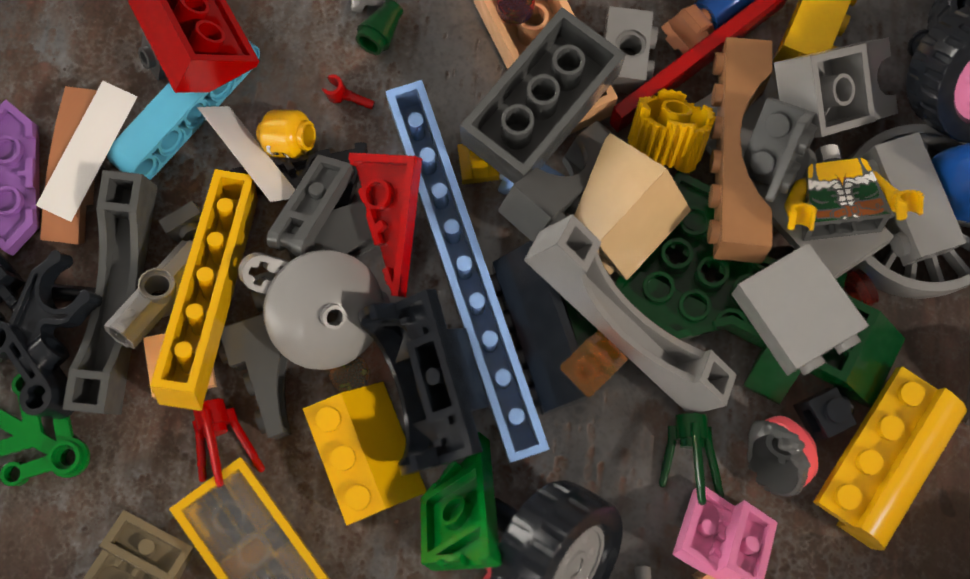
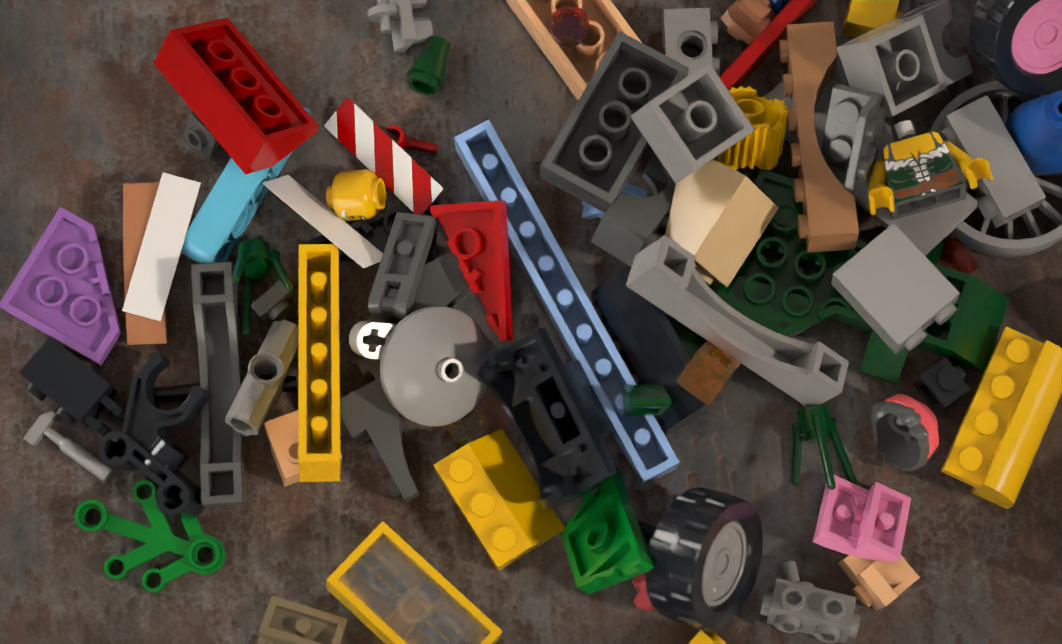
camera: 10 degrees left, 0 degrees up
red plant [192,398,265,487] -> none
yellow tile [457,144,499,185] -> none
none -> dark green plant [232,238,293,336]
none -> sticker [324,97,444,215]
none -> dark green slope [623,385,671,415]
none -> light grey brick [630,63,754,183]

